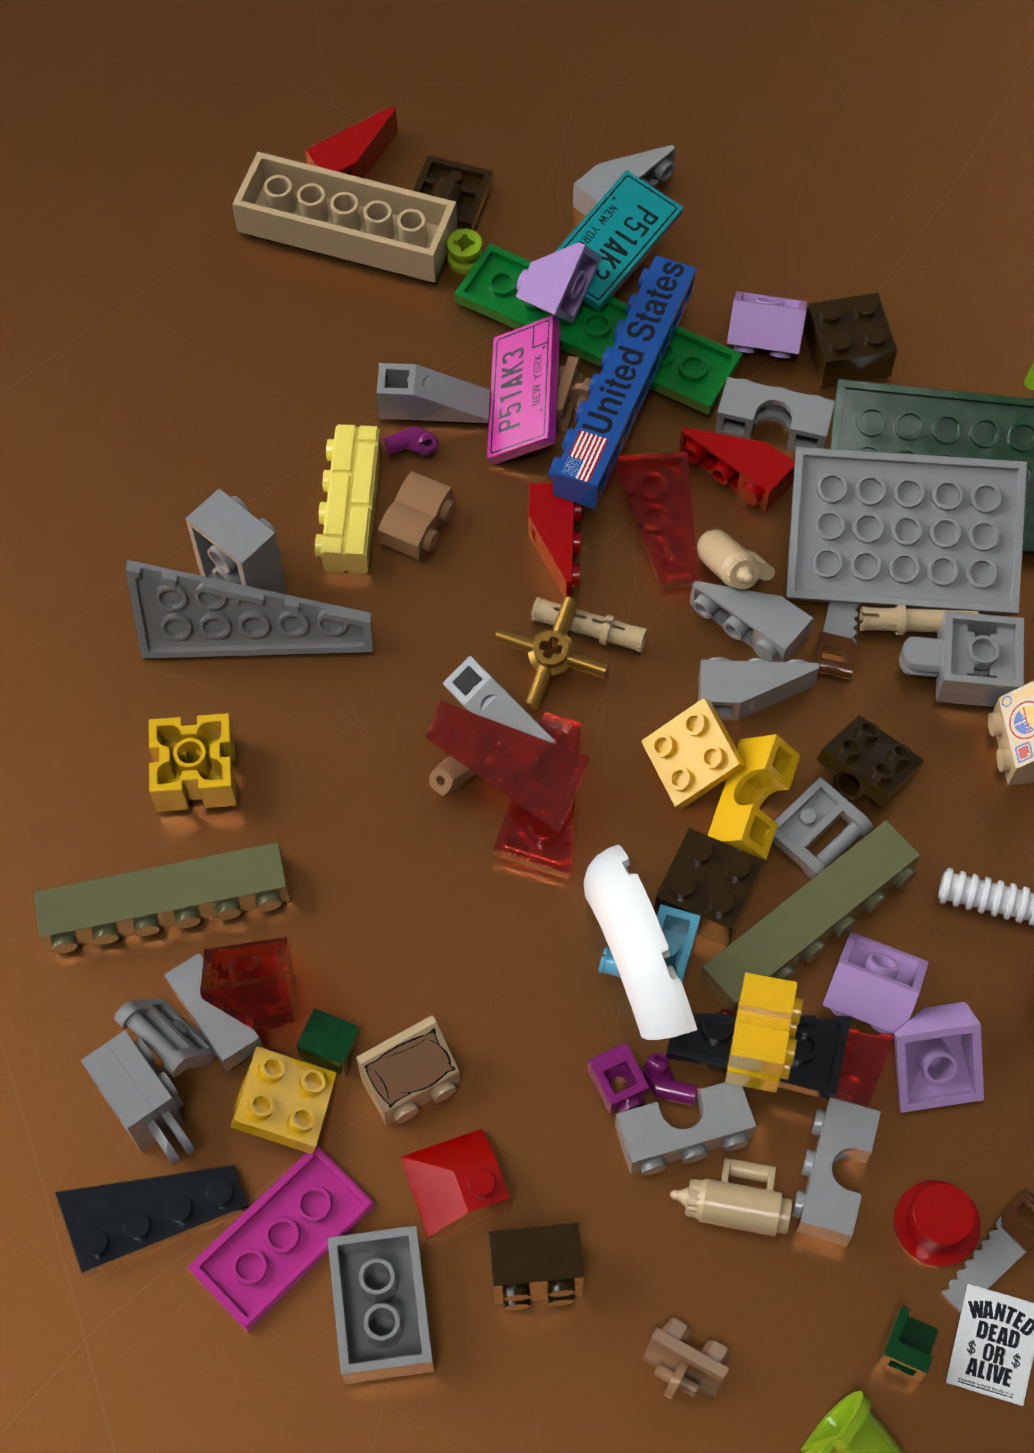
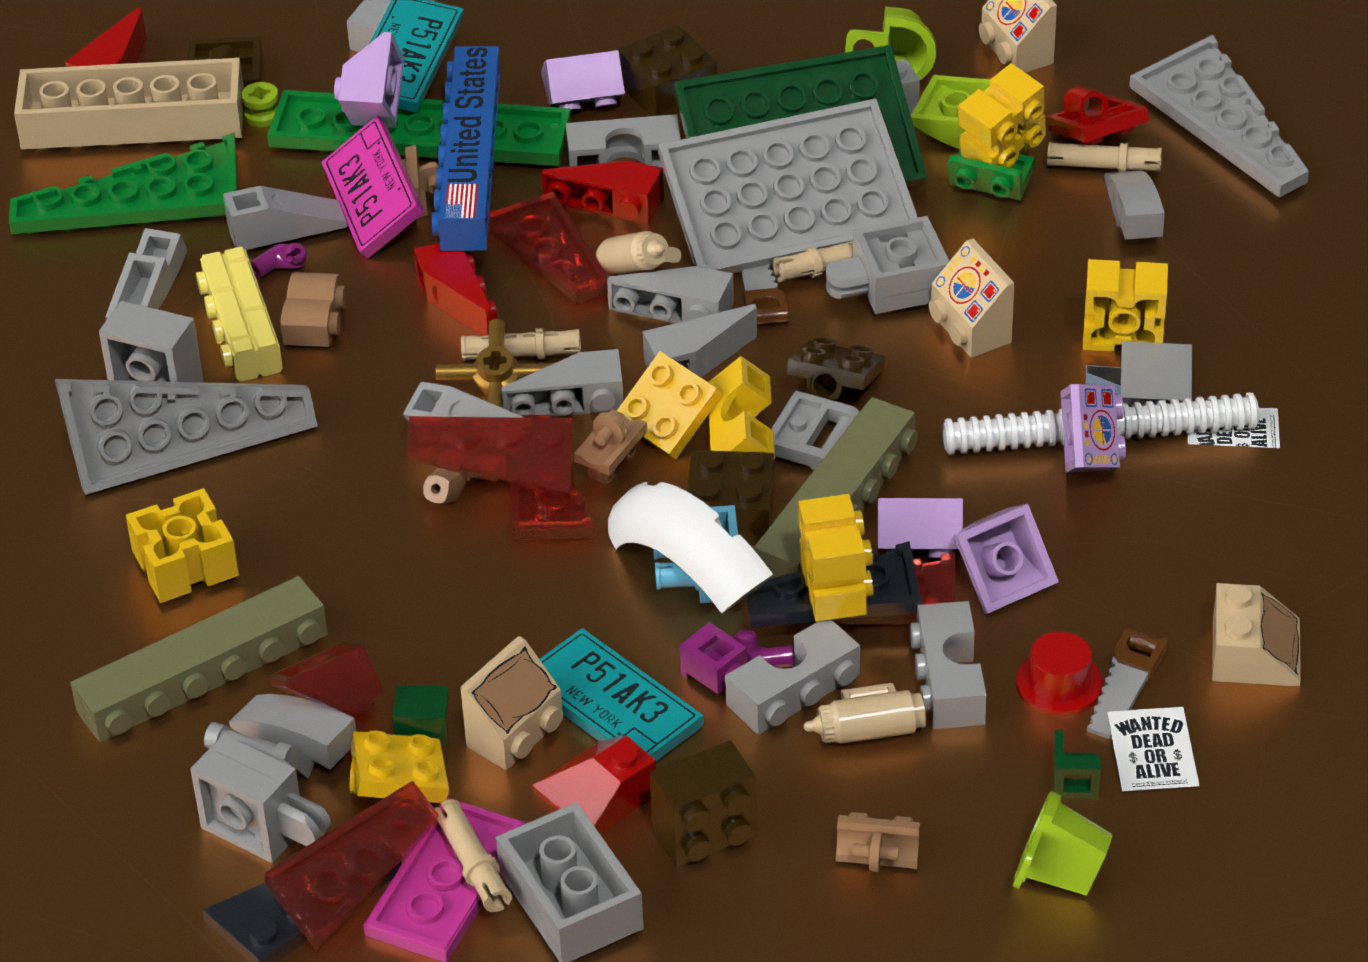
camera: 20 degrees left, 20 degrees down
none -> green wing [9,133,238,234]
none -> light grey slope [105,228,188,320]
none -> clear red wing [263,780,439,951]
none -> tan pin [434,799,512,912]
none -> light grey slope [502,349,623,419]
none -> teal tile [540,628,704,761]
none -> medium nougat hips [574,409,647,484]

